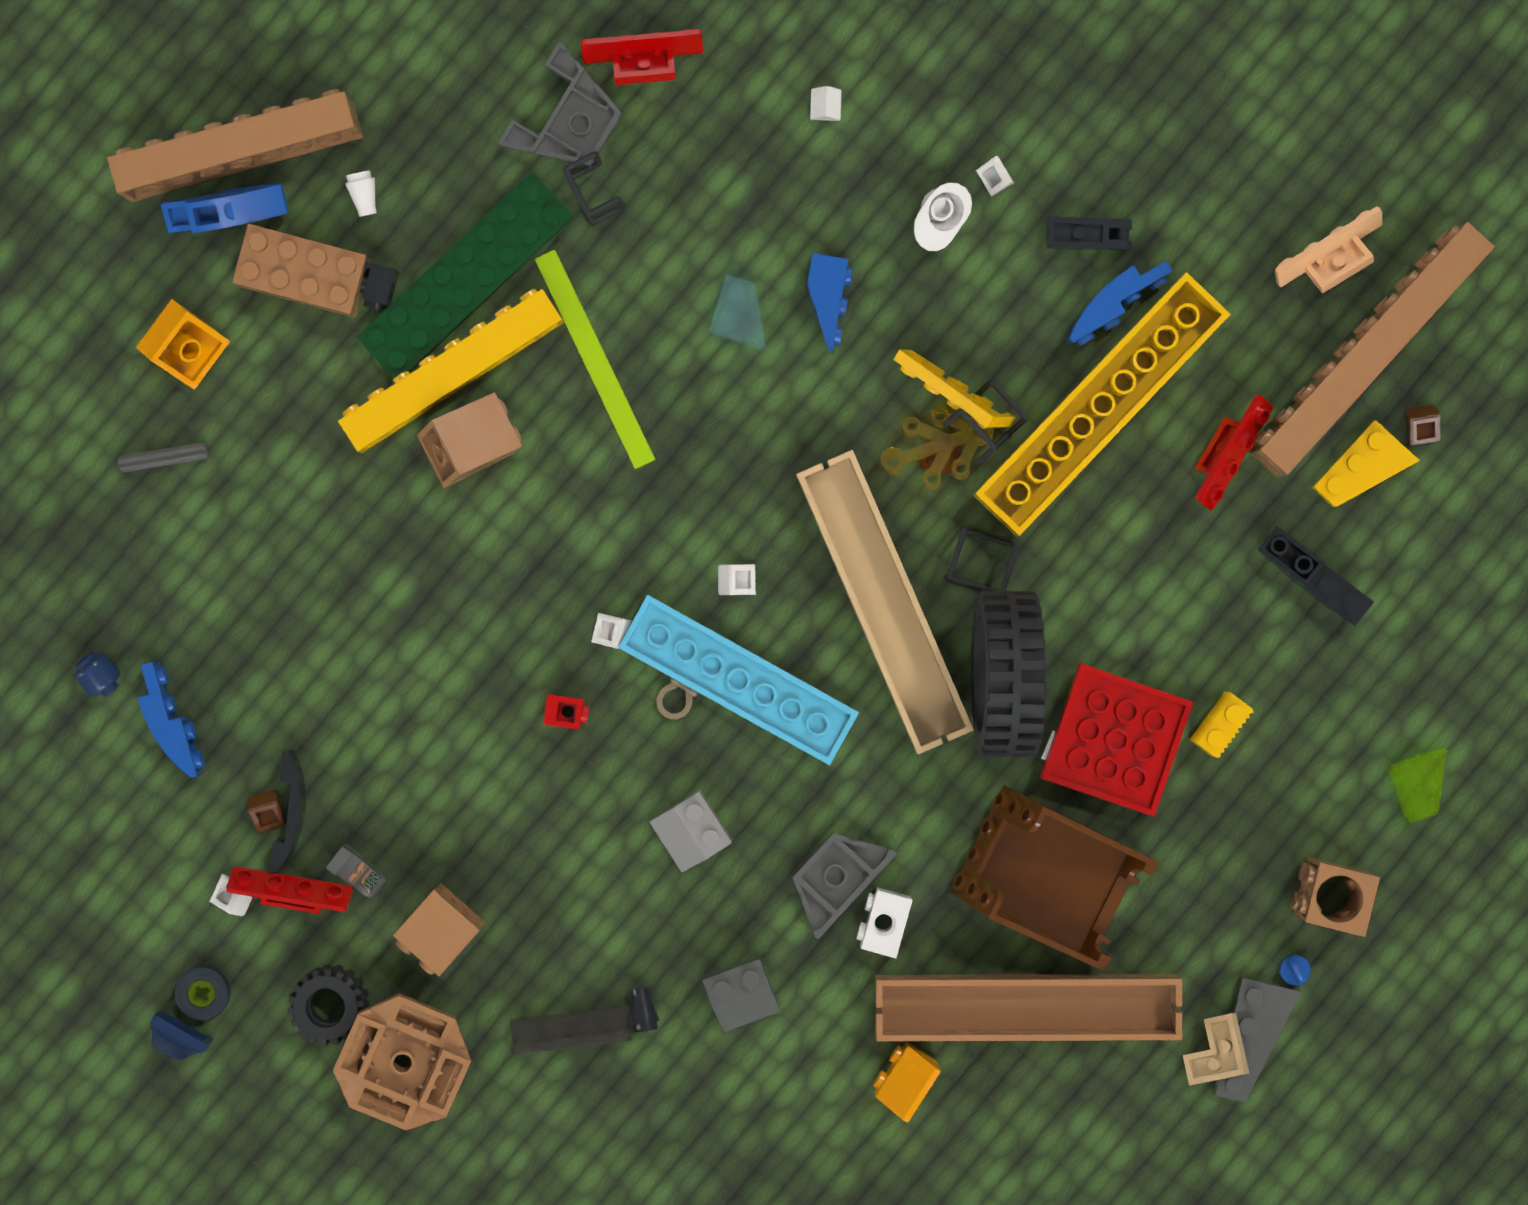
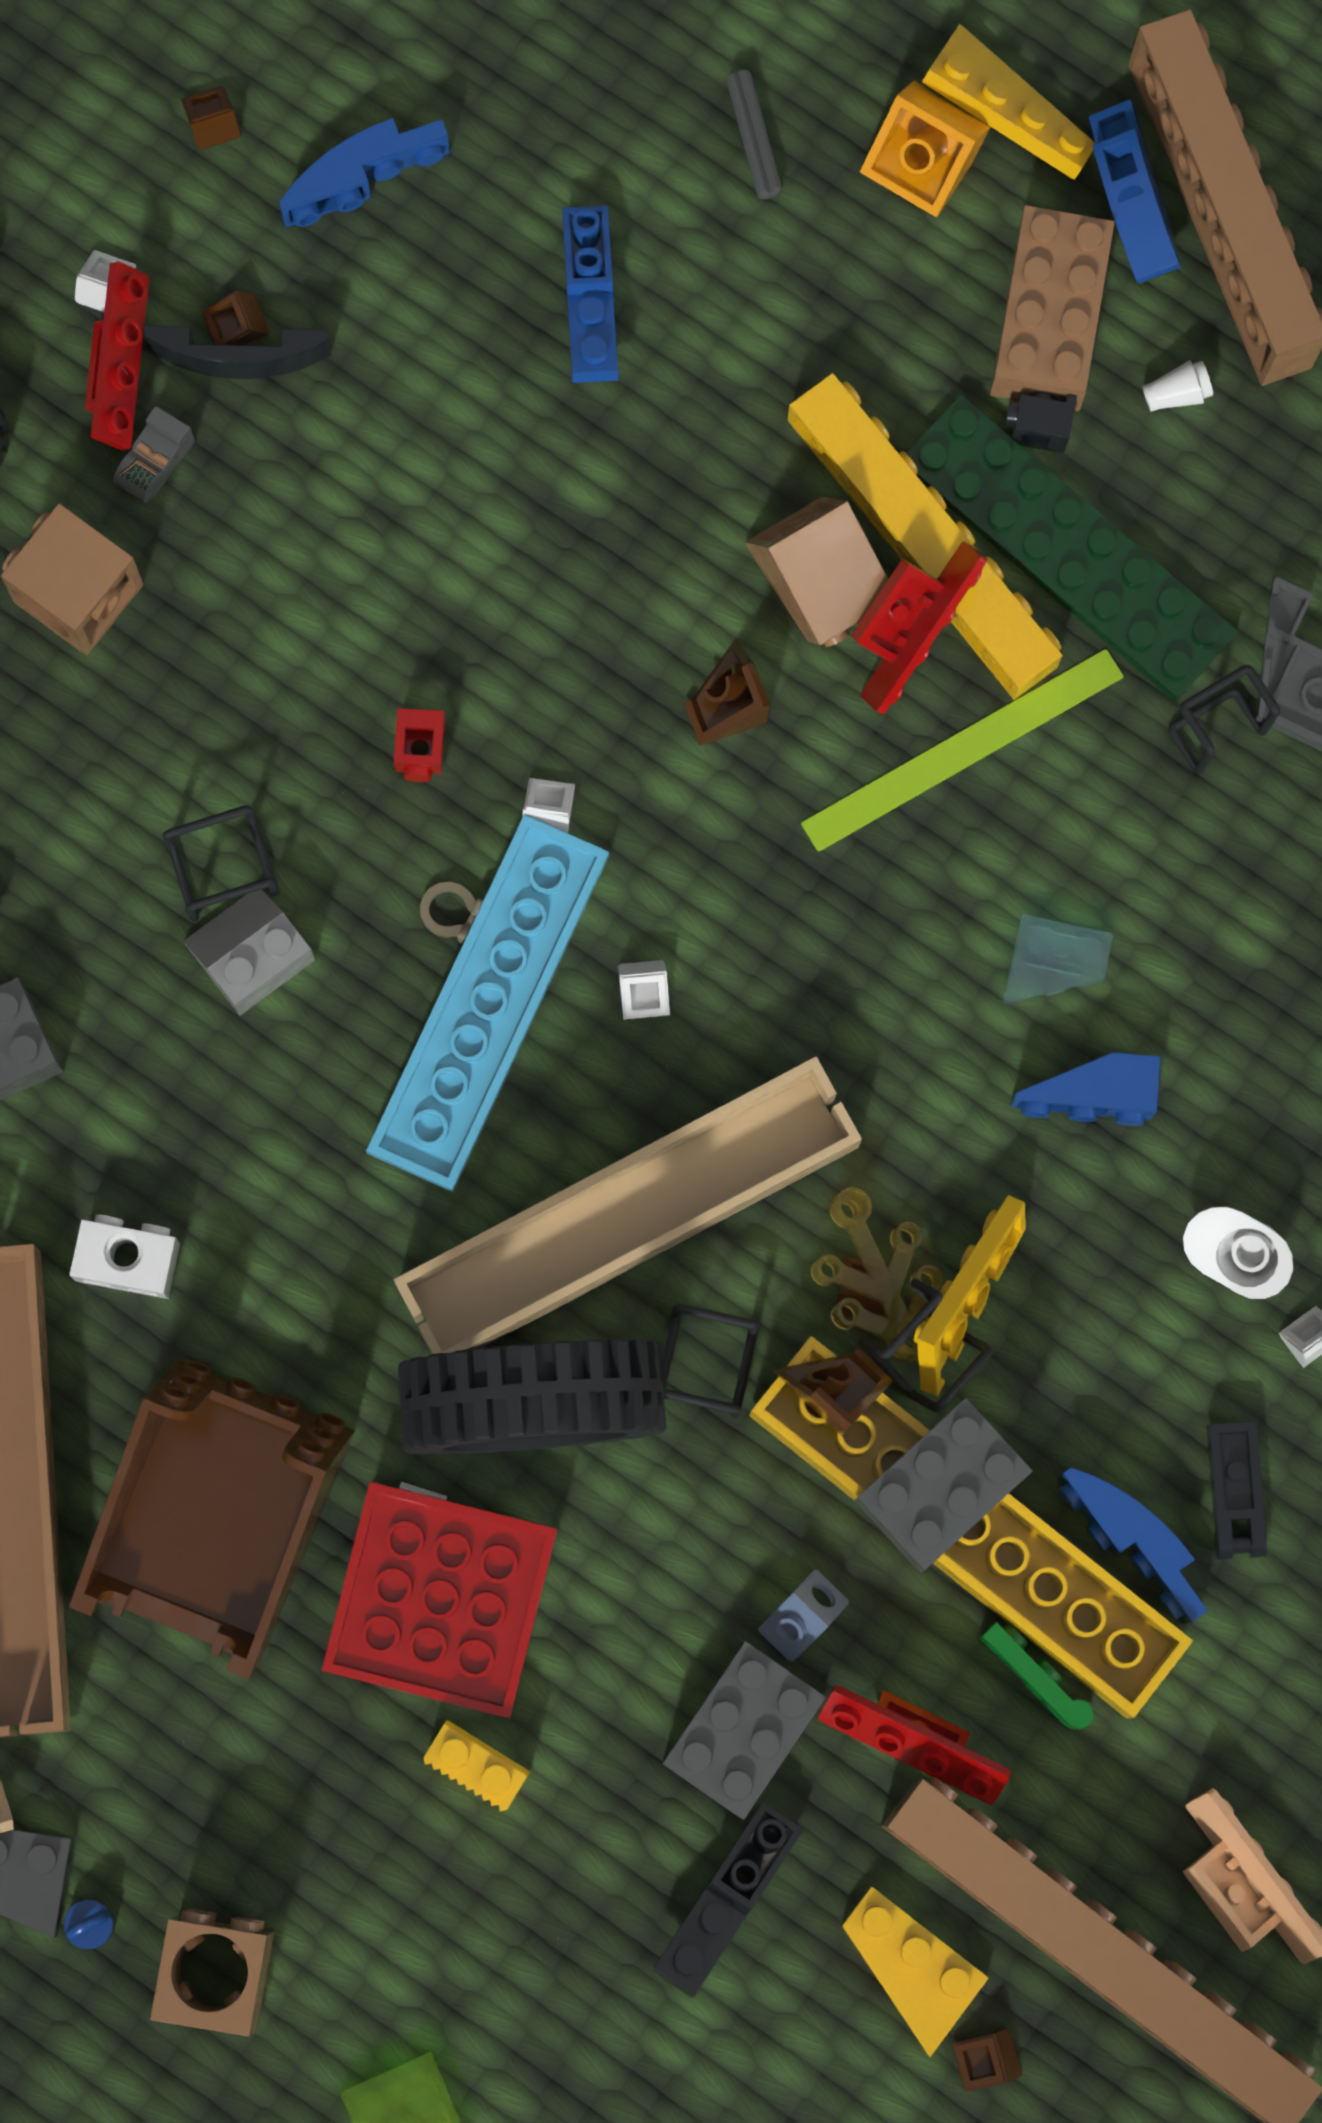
camera: 80 degrees right, 10 degrees down
dark blue head [74,651,120,697] -> none
dark grey wing [792,832,897,939] -> none
none -> black piece [162,805,279,922]
none -> reddish brown slope [181,86,240,150]
none -> blue slope [562,205,618,383]
none -> dark grey brick [662,1641,826,1820]
none -> reddish brown slope [684,640,770,745]
none -> sand blue bracket [759,1570,849,1662]
none -> reddish brown slope [772,1348,893,1436]
none -> red bracket [851,541,987,715]
none -> dark grey brick [855,1398,1033,1573]
none -> yellow wing [922,24,1095,180]
none -> green plate [979,1622,1094,1730]

